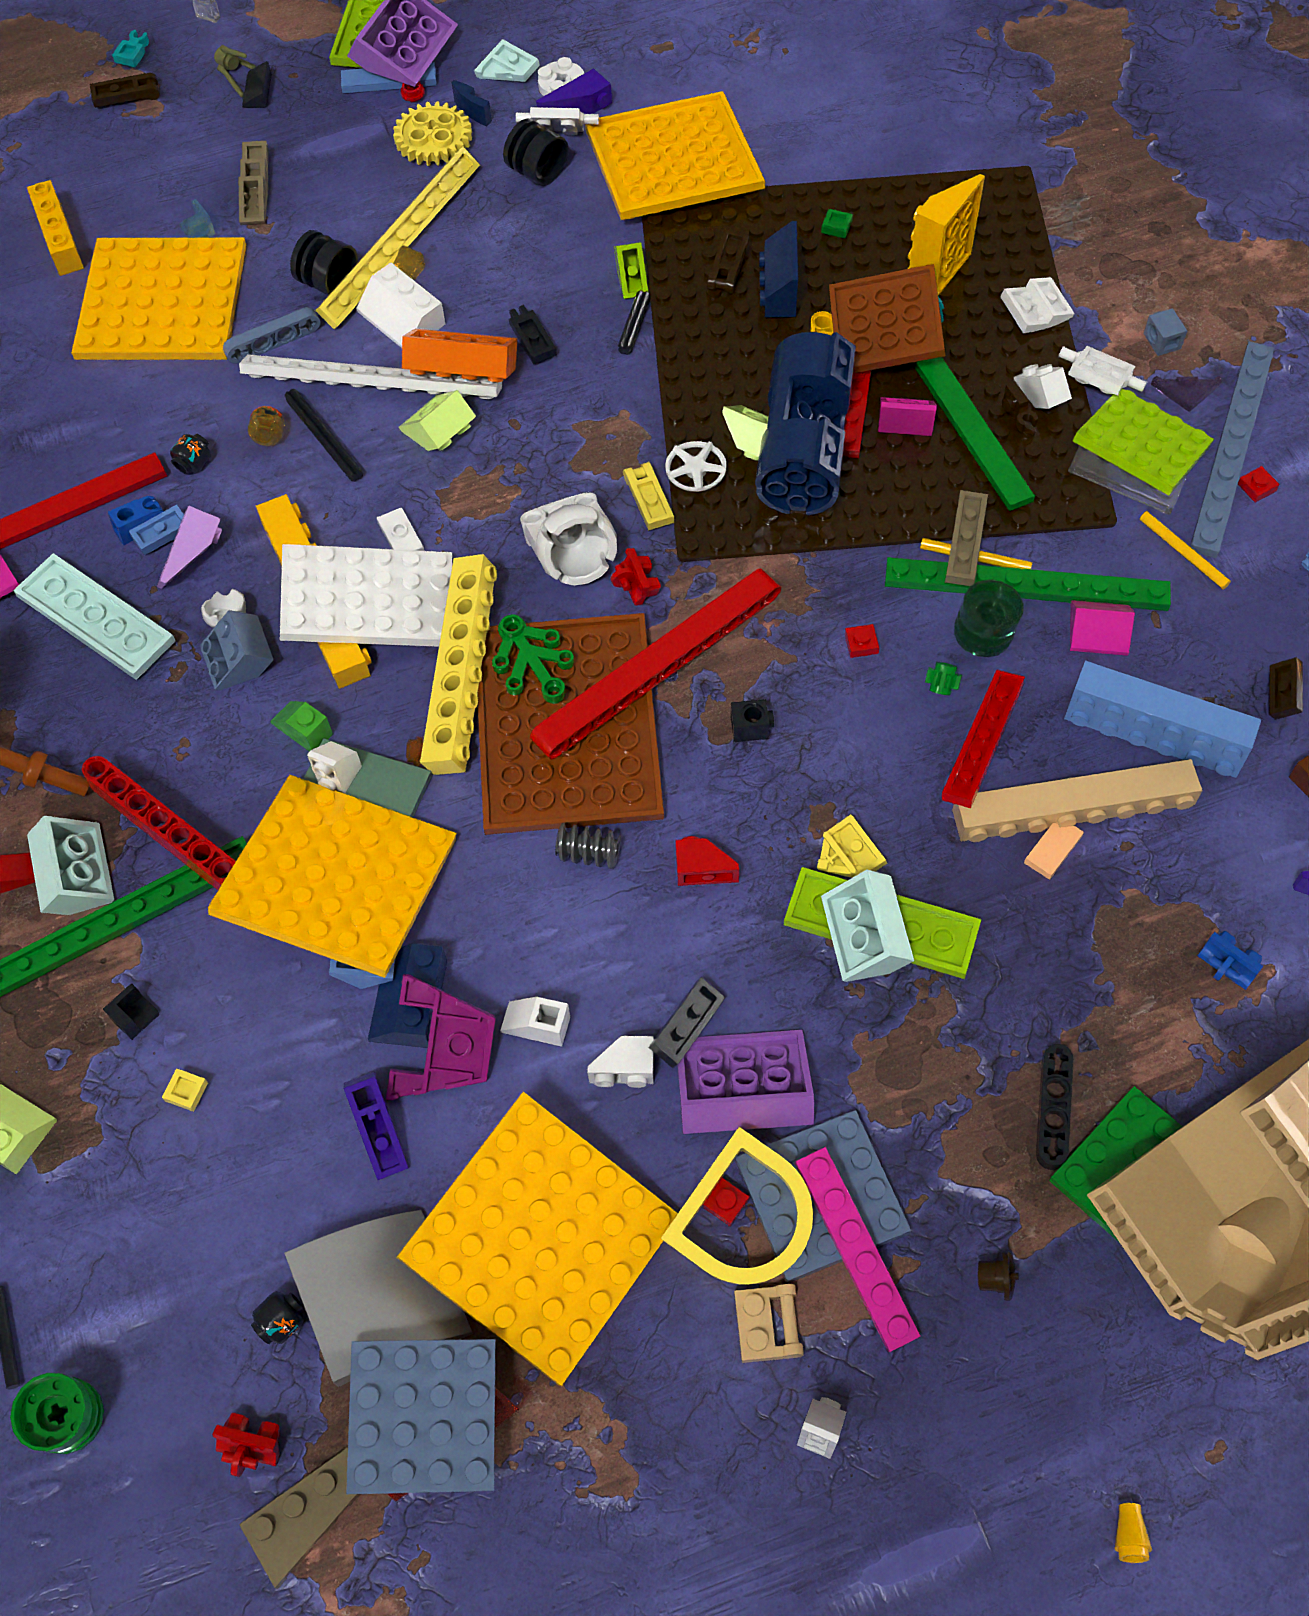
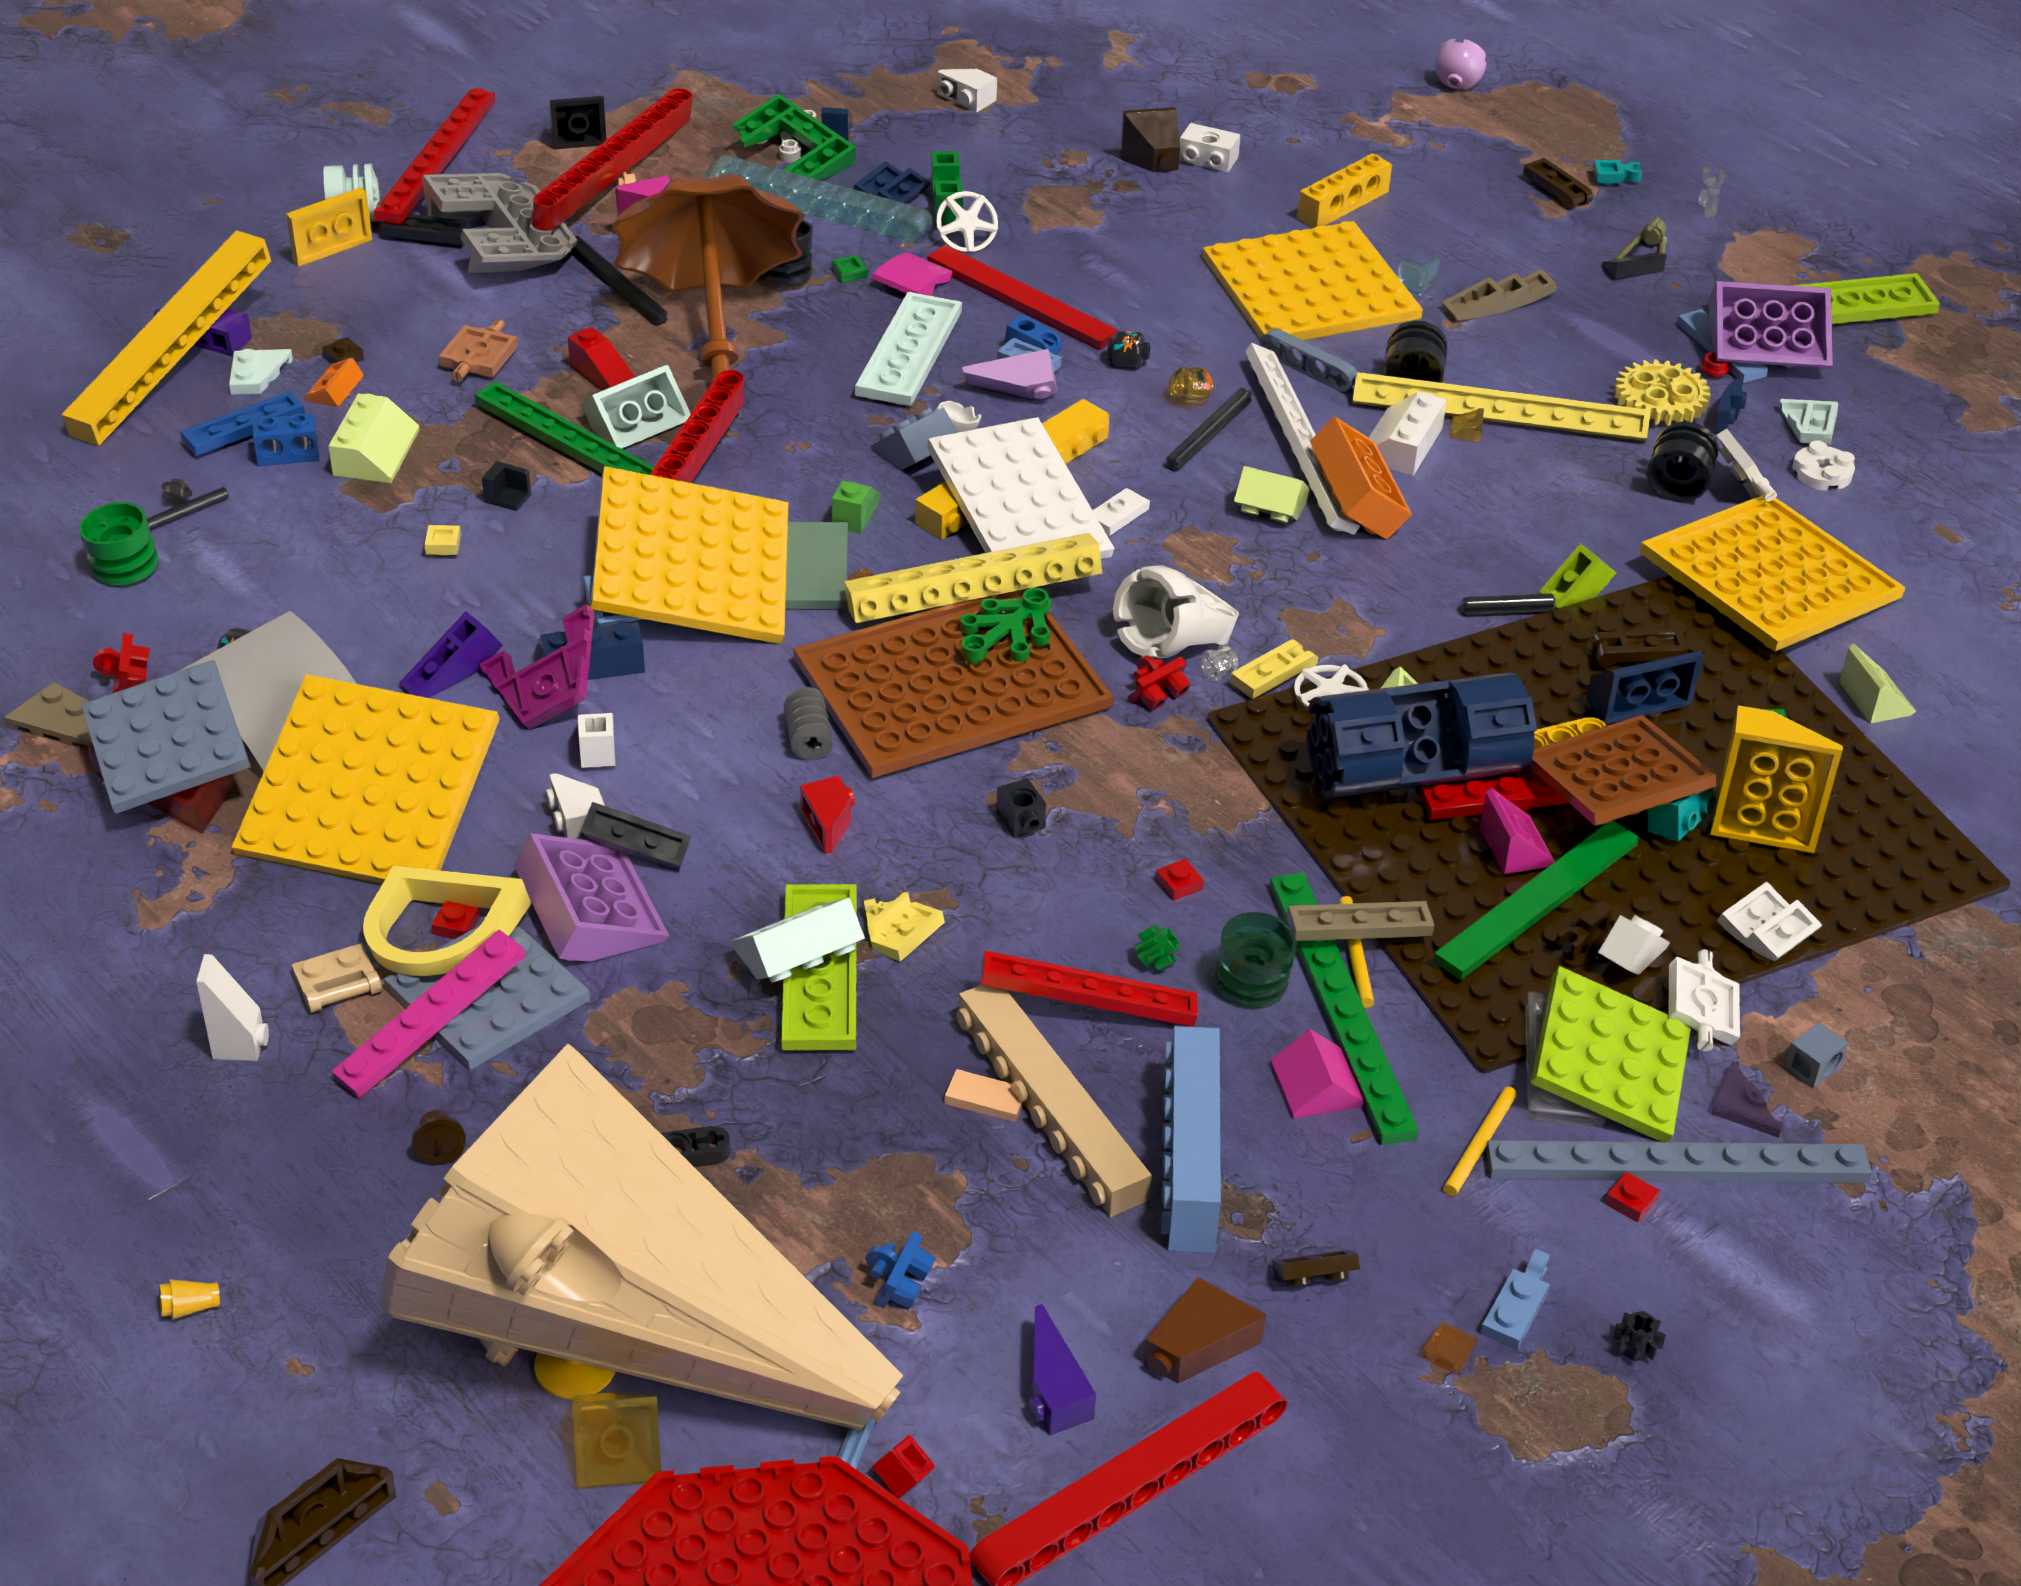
camera: 65 degrees right, 20 degrees down
white slope [307,741,362,794] -> none
black hinge [509,305,557,364] -> none
red beam [530,568,782,760] -> none
dark purple slope [536,68,612,114] -> none
none -> clear wheel [1200,644,1240,682]
none -> yellowish green slope [1839,643,1916,724]

